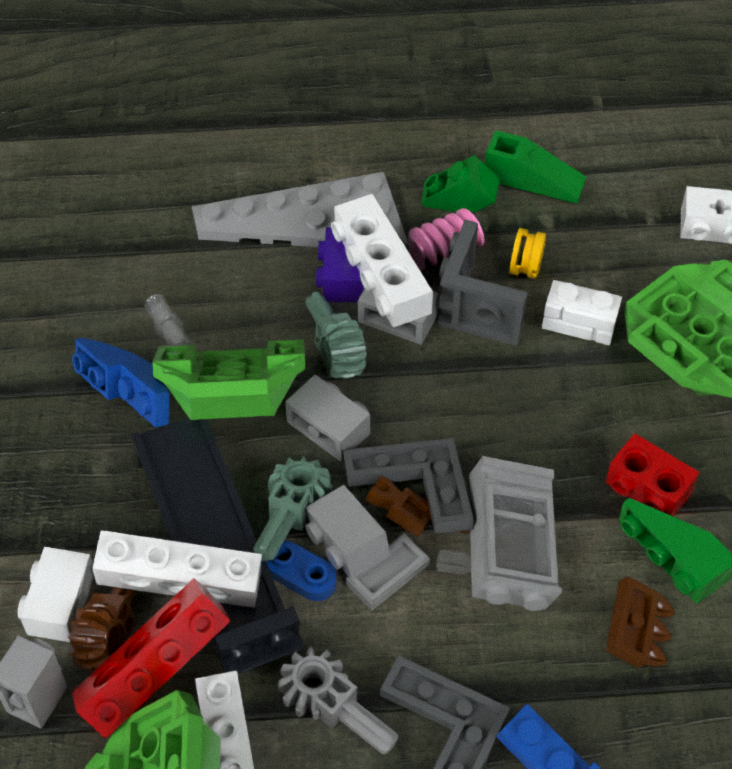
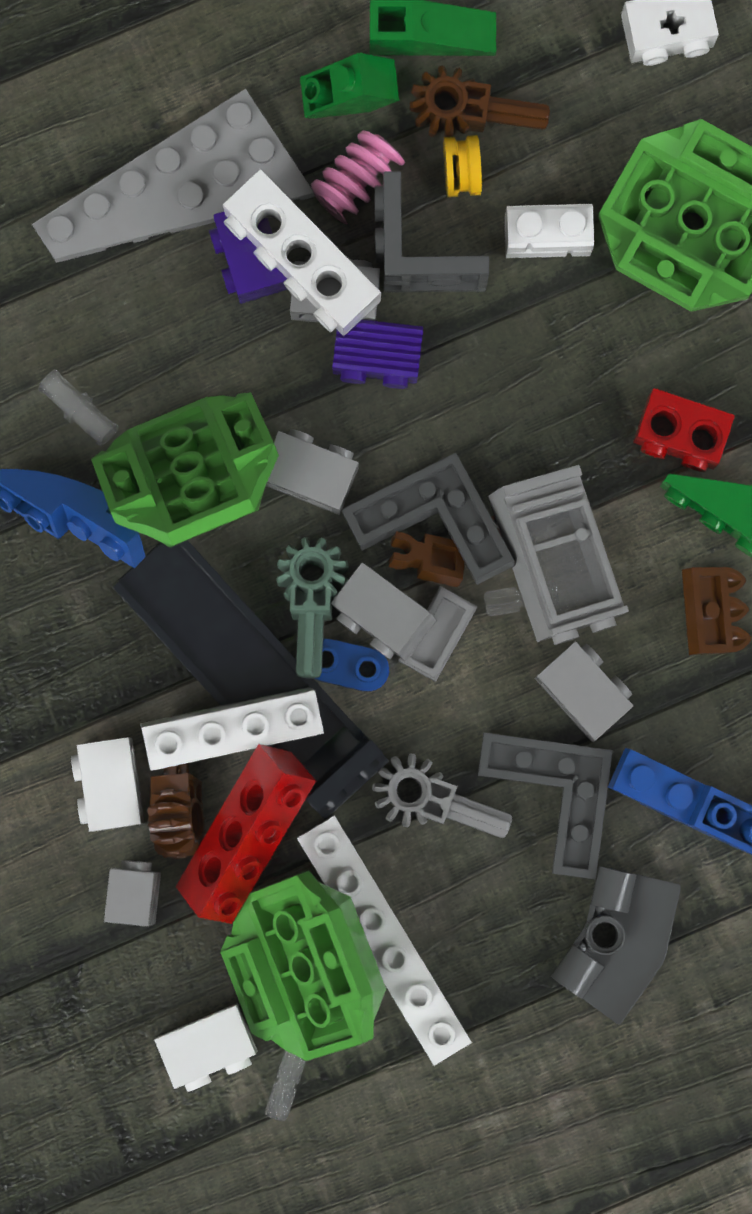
camera: 20 degrees left, 30 degrees up
sand green gear [305,292,367,379] -> none
none -> dark purple brick [332,320,423,389]
none -> reddish brown gear [409,65,550,137]
none -> light grey brick [534,641,634,742]

